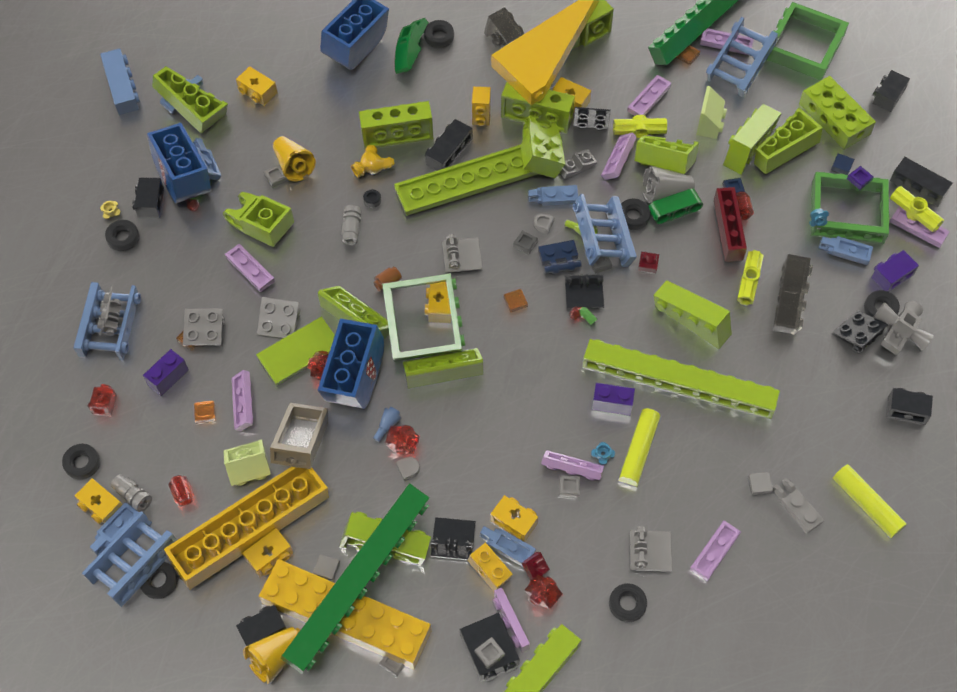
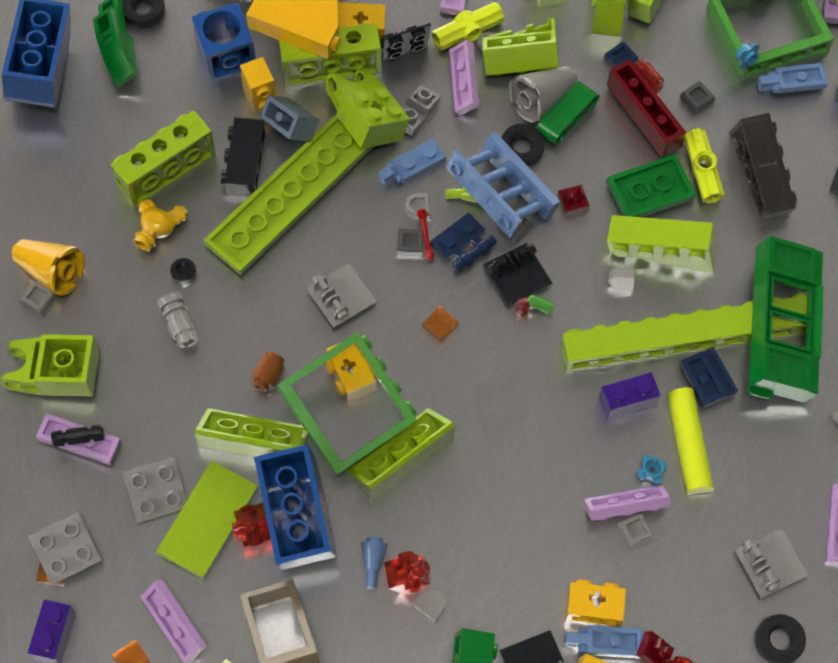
camera: 30 degrees left, 5 degrees up
none -> black axle [51,425,105,447]
none -> blue brick [191,3,256,82]
none -> sand blue brick [260,95,320,142]
none -> red hinge [417,208,434,260]
none -> green plate [606,153,696,217]
none -> light grey tile [608,268,635,289]
none -> dark blue plate [679,346,738,409]
none -> dark grey tile [680,81,715,114]
none -> green piece [747,236,824,403]

